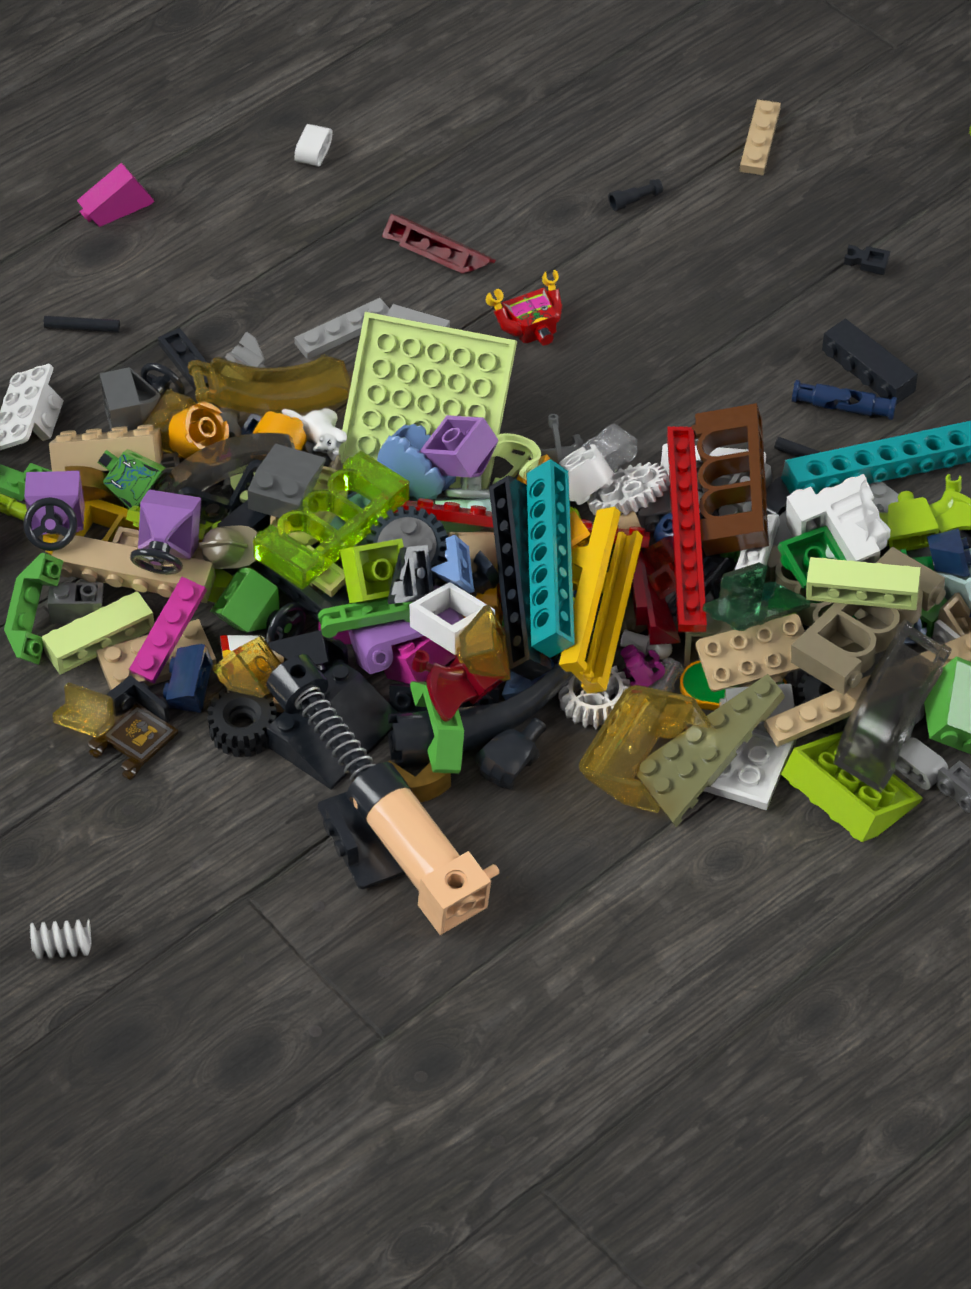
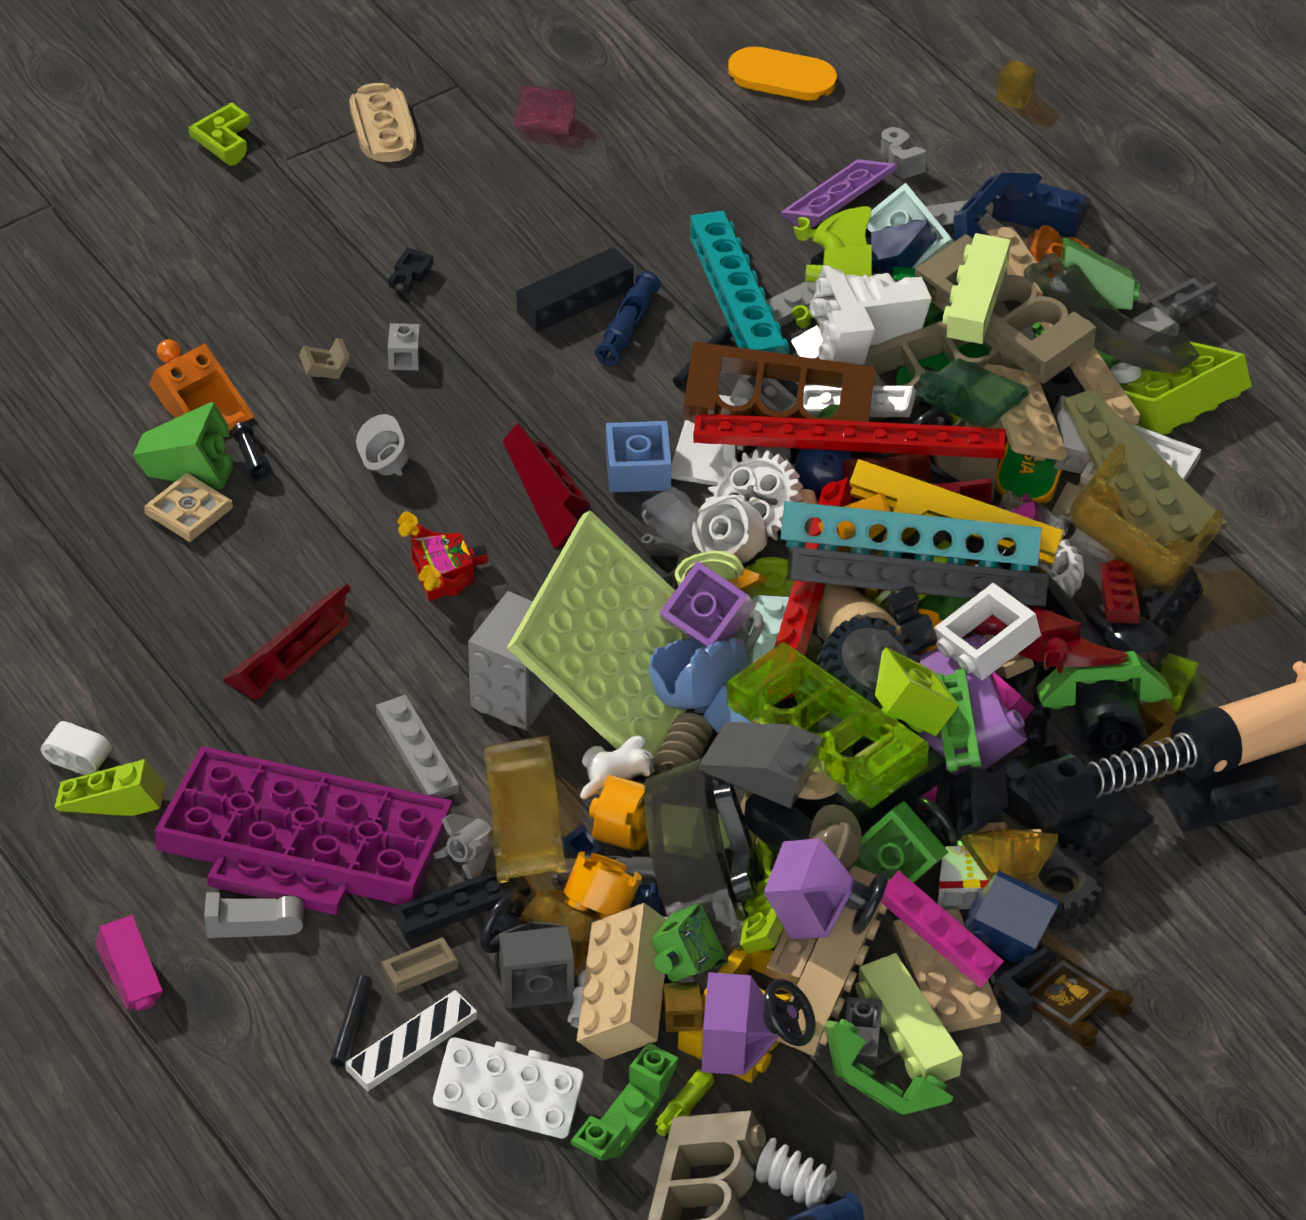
camera: 85 degrees left, 5 degrees down
clear yellow panel [53,683,114,738] -> none
black wing [387,545,434,604] -> none
medium blue slope [431,535,474,594] -> none
clear yellow slope [457,605,510,681] -> none
tan plate [740,100,781,175] -> none
green slope [778,525,847,589] -> none
none -> lime slope [55,759,166,816]
none -> bright green slope [133,402,233,489]
none -> tan piece [144,473,233,542]
none -> orange slope [149,339,255,432]
none -> magenta slope [155,746,453,915]
none -> light grey leg [204,892,304,938]
none -> dark tan bracket [299,338,350,379]
none -> white tile [345,990,477,1092]
none -> light grey piece [356,414,410,476]
none -> dark tan tile [381,937,459,994]
none -> light grey brick [388,323,421,370]
none -> dark red wedge [503,423,590,548]
none -> medium blue brick [606,421,671,493]
none -> dark red plate [1099,560,1140,623]
none -> black bracket [1138,566,1203,638]
none -> clear neon green slope [1160,653,1198,712]

